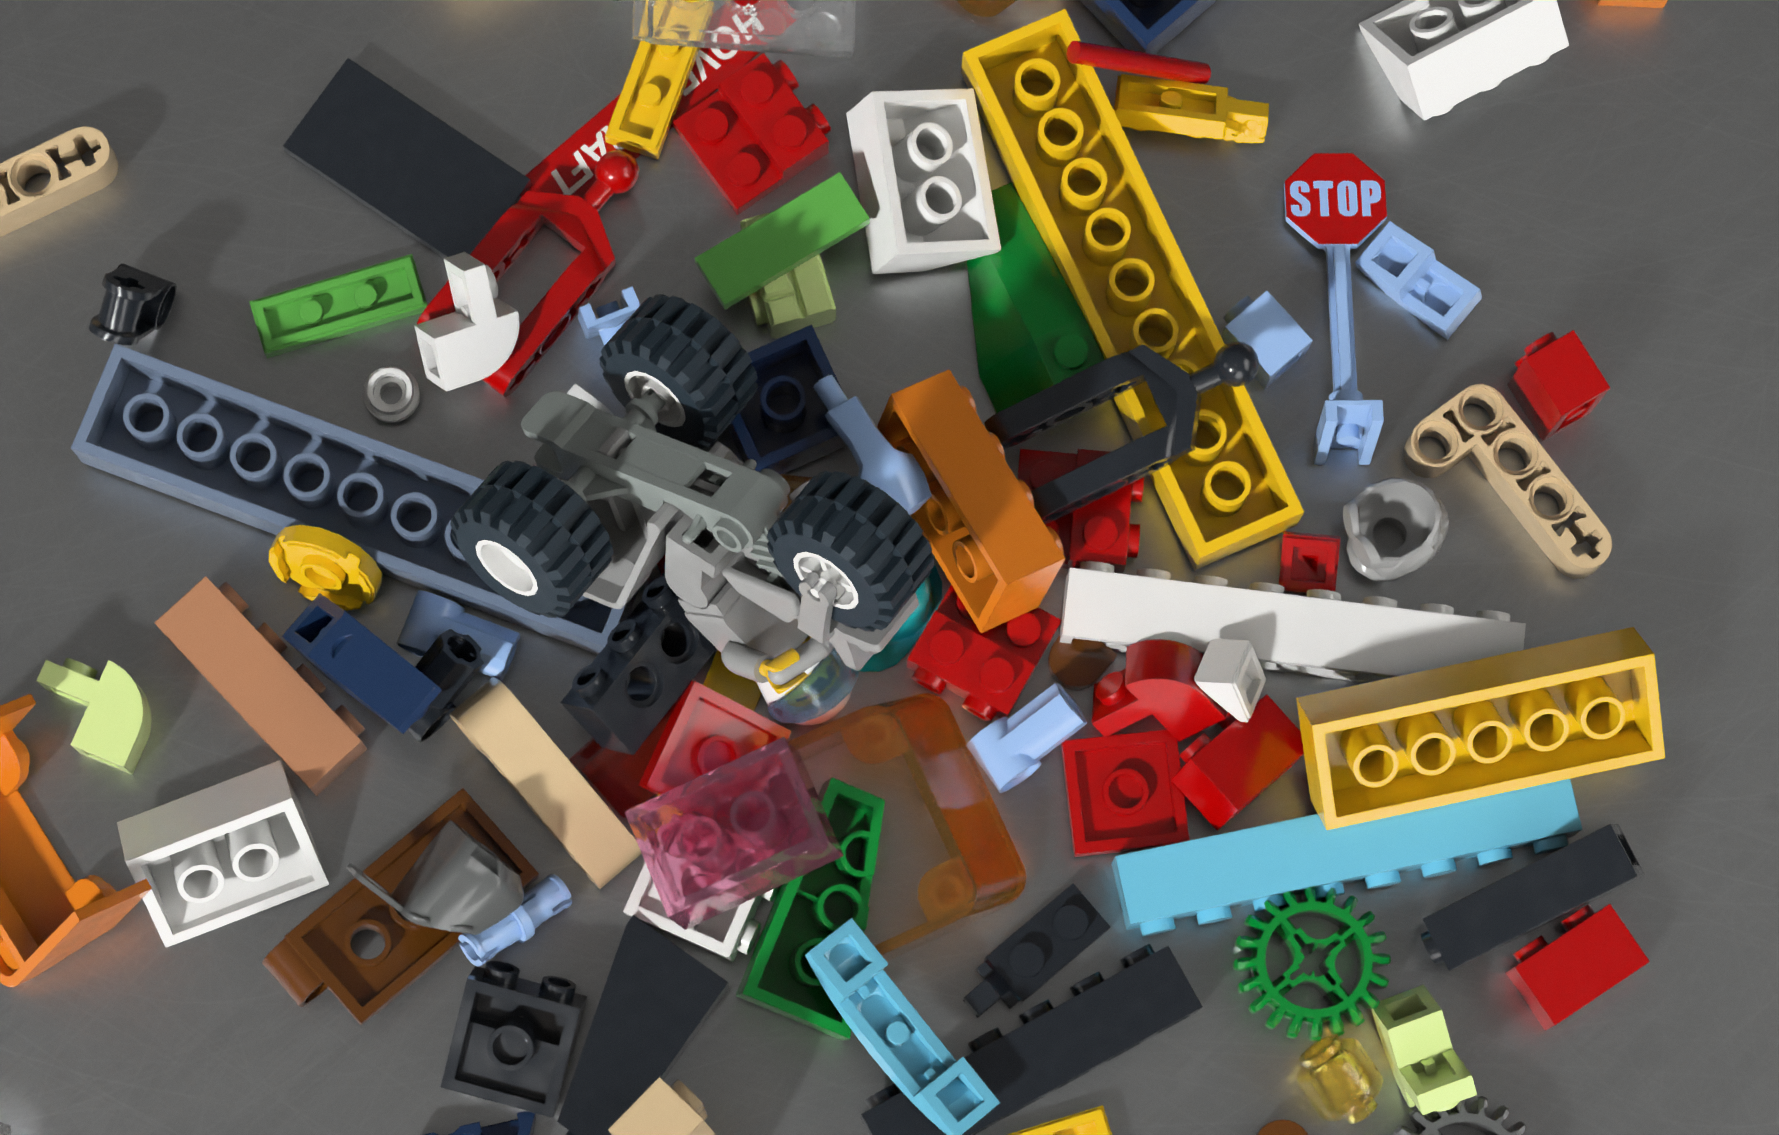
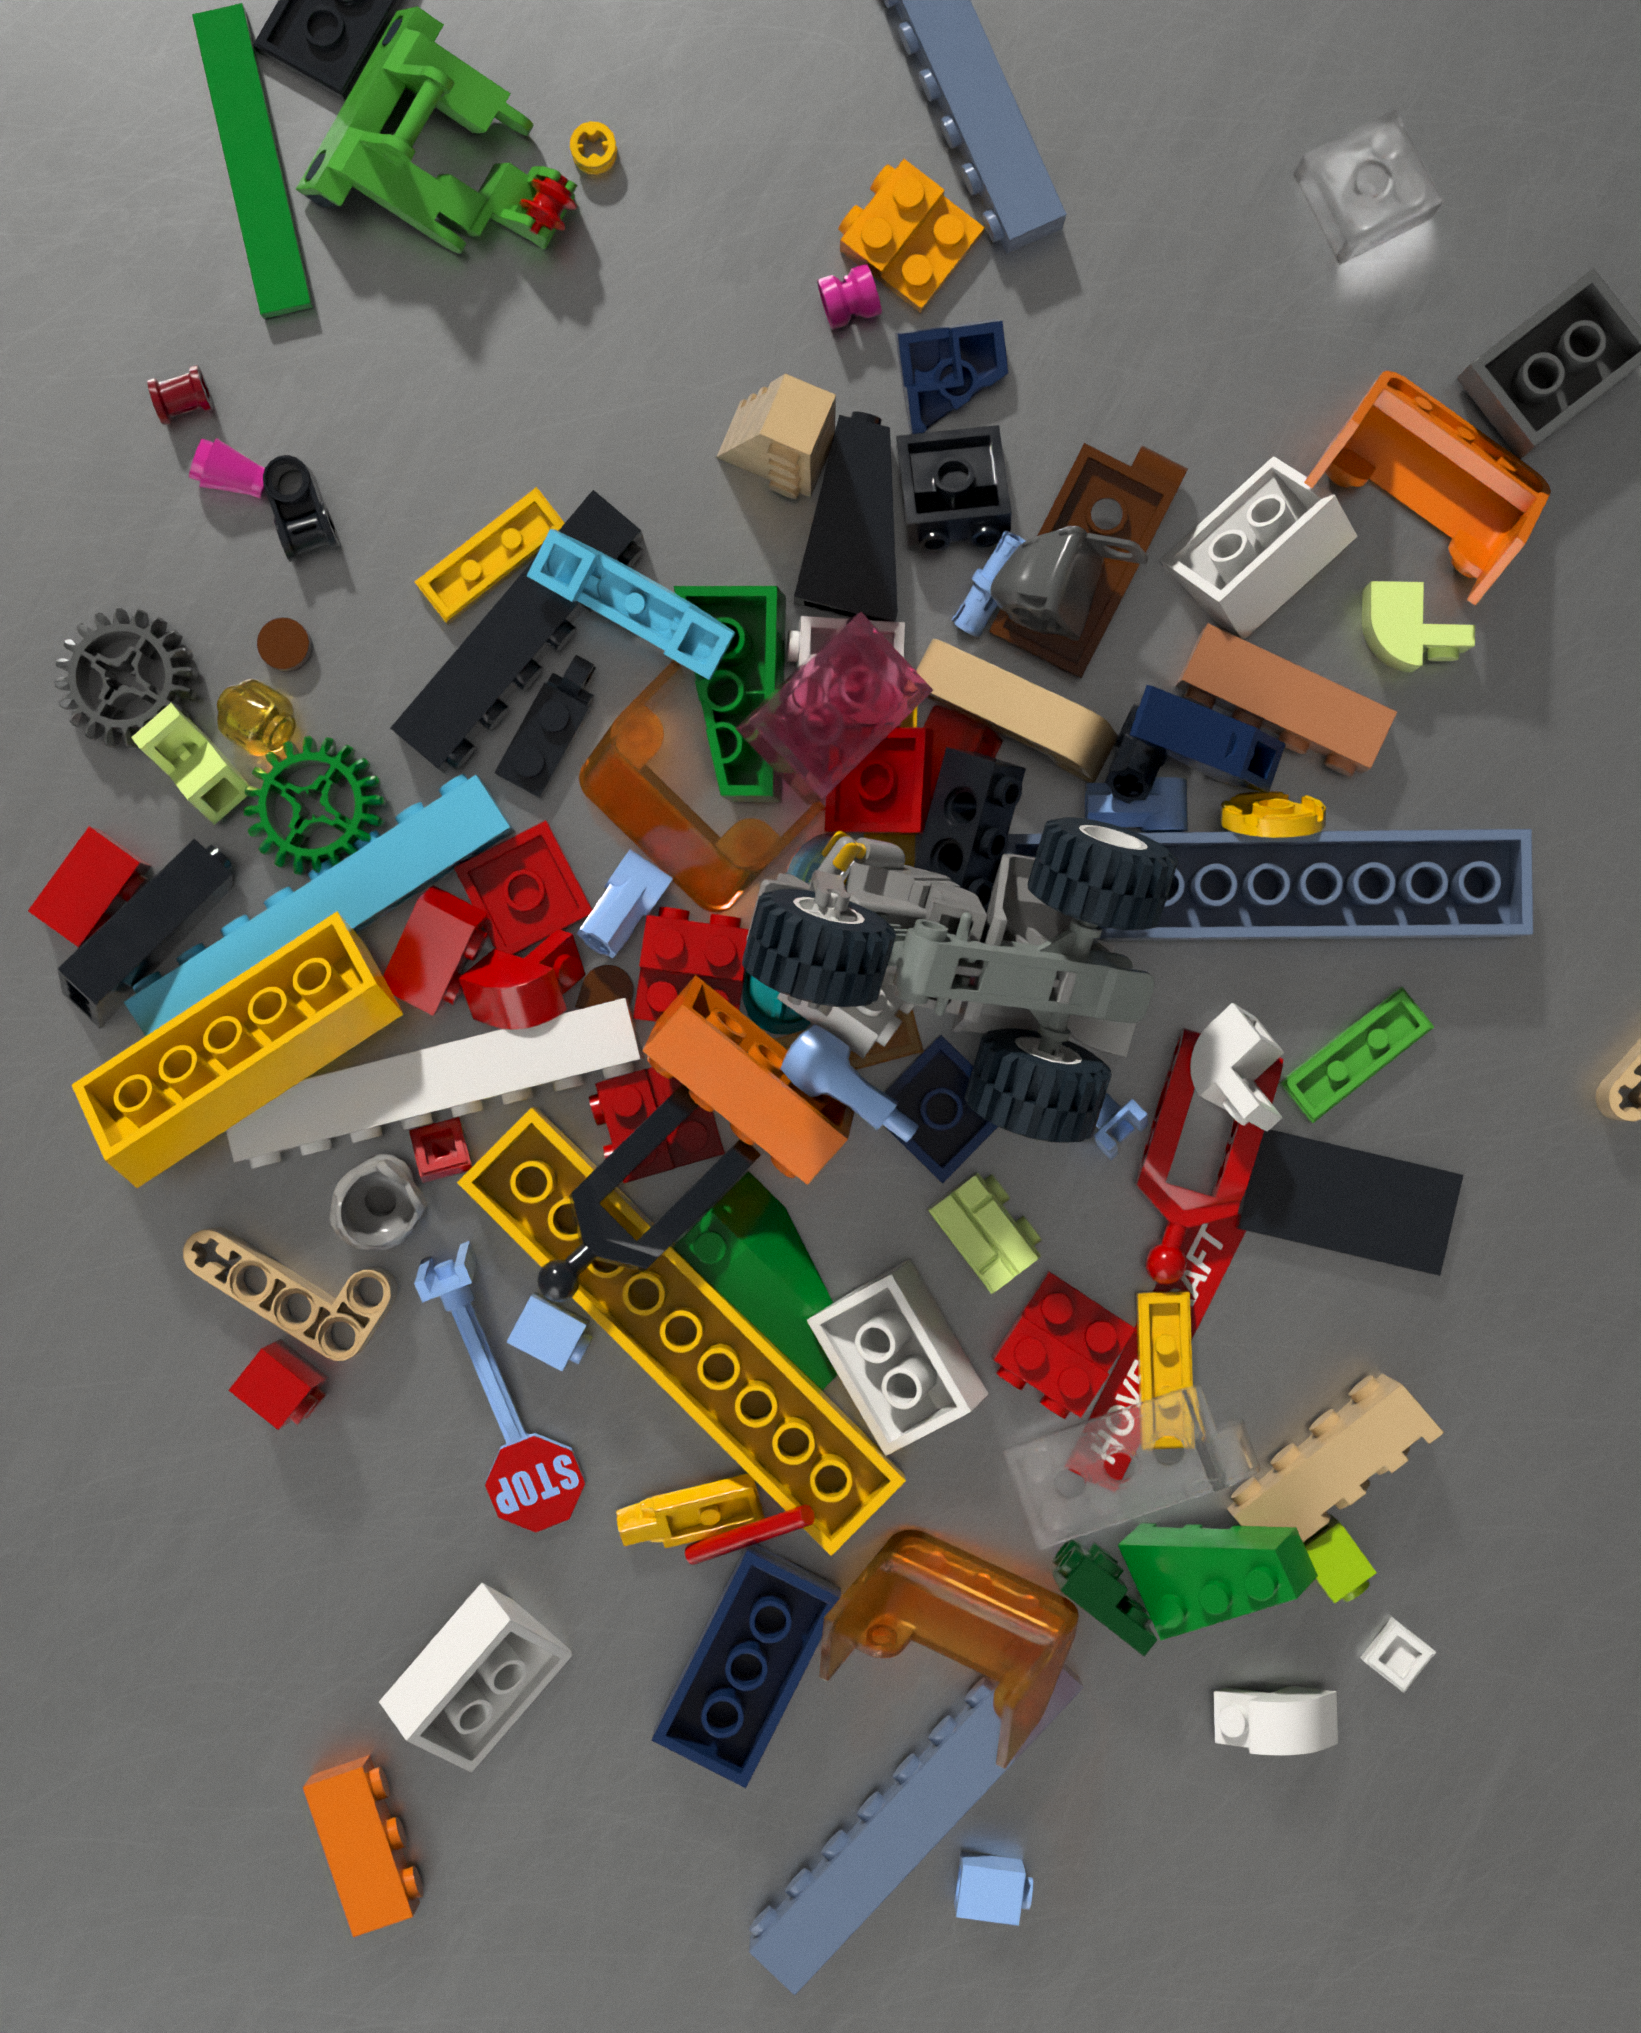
camera: 160 degrees right, 10 degrees up
black piece [89,263,177,345] -> none
white plate [363,366,420,423] -> none
bright green tile [695,172,870,310] -> none
white slope [1194,639,1266,722] -> none
light blue slope [1355,221,1482,340] -> none

